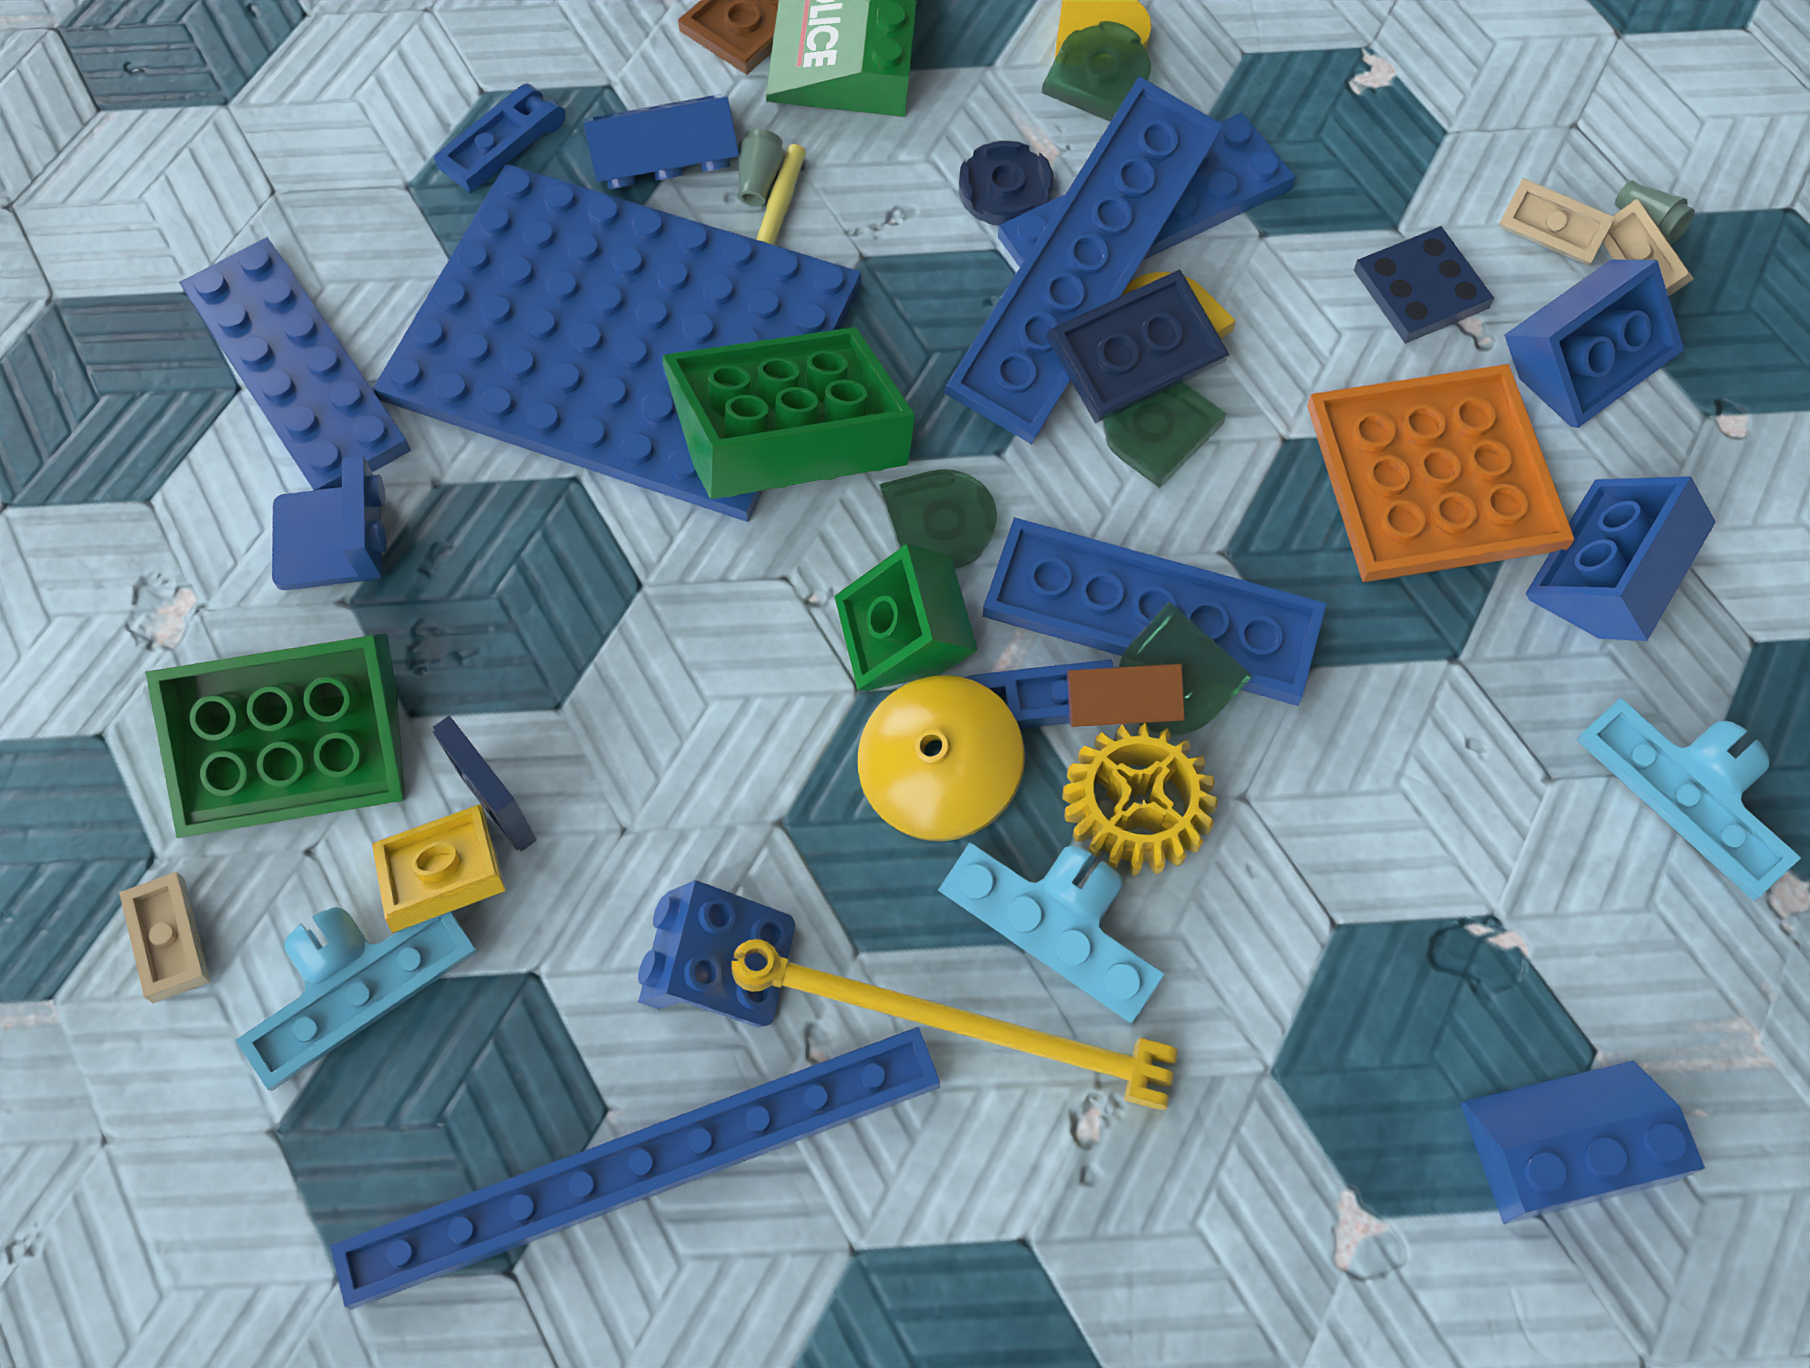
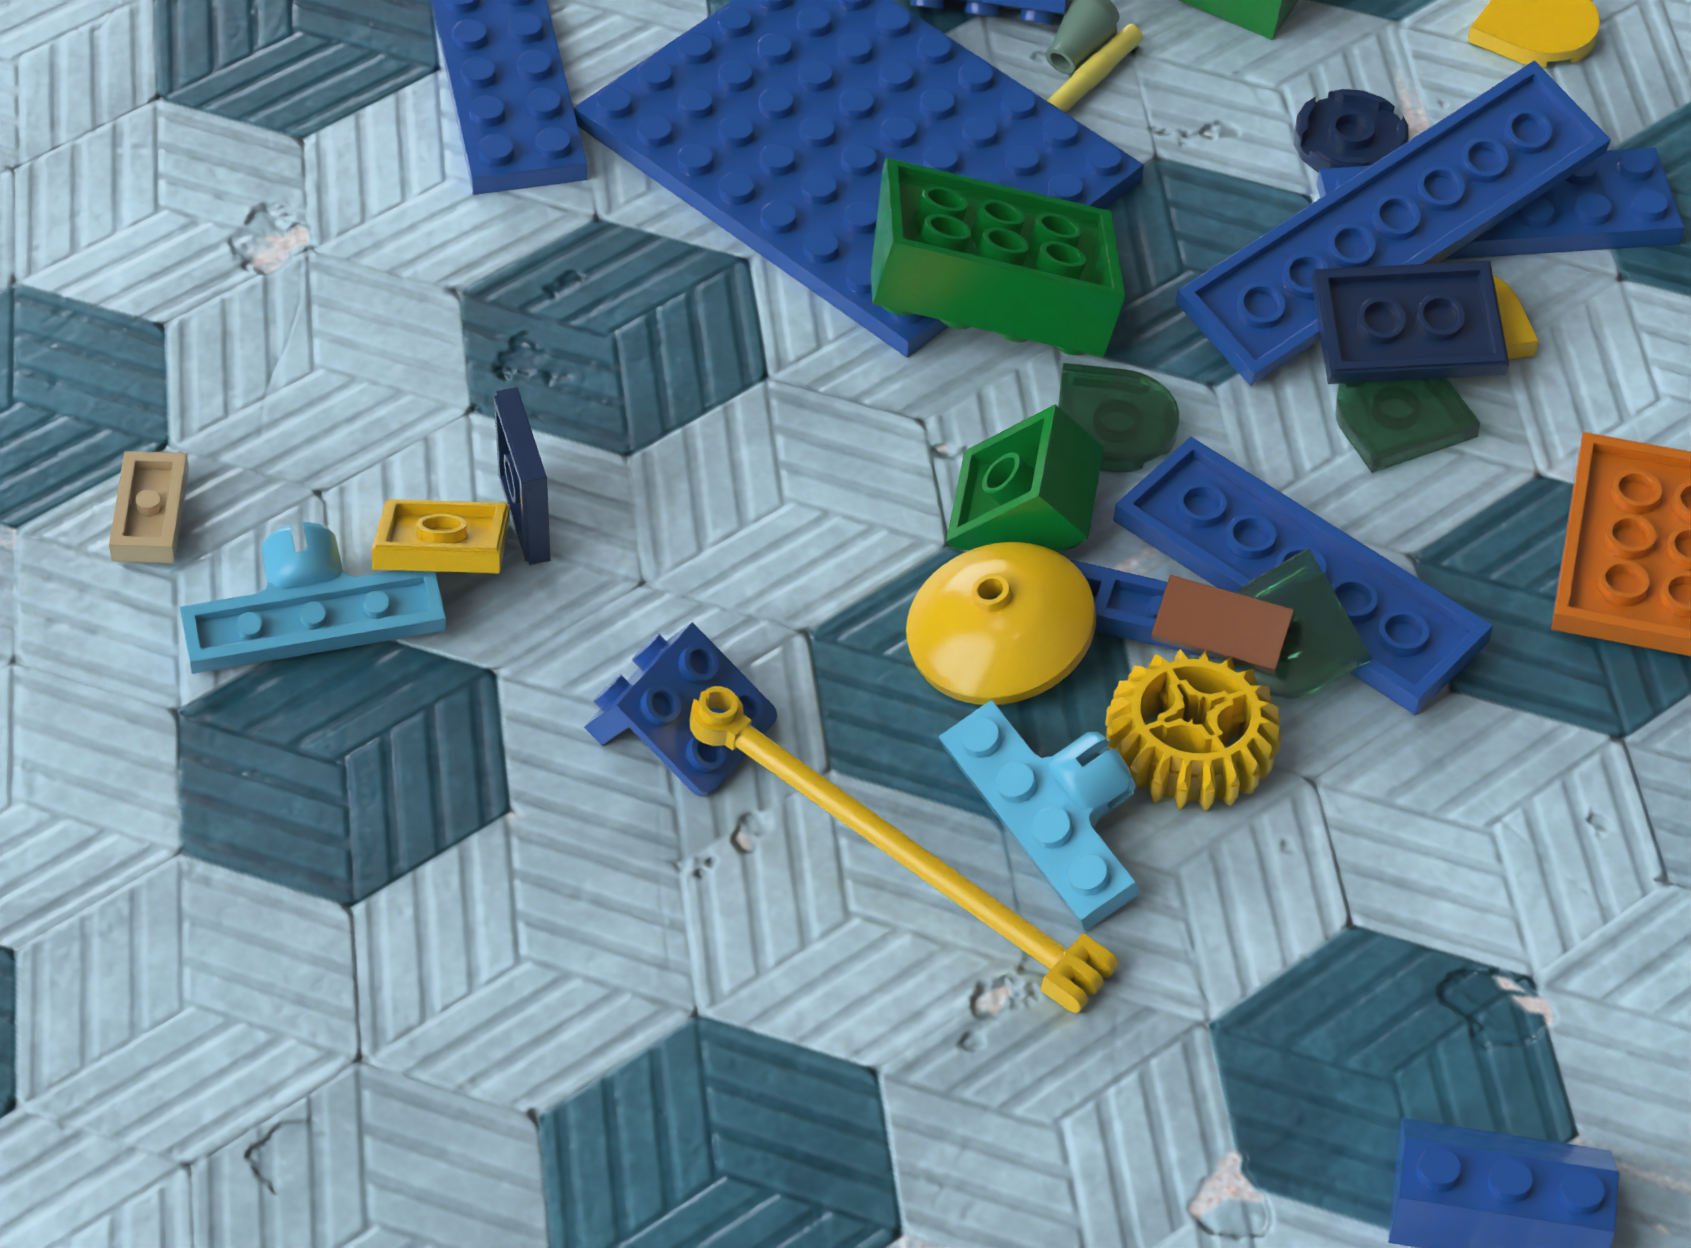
camera: 20 degrees right, 15 degrees down
green slope [145,633,405,838] -> none
blue bracket [272,455,387,591] -> none
blue plate [330,1026,940,1310] -> none
clear green tile [1041,21,1151,122] -> none

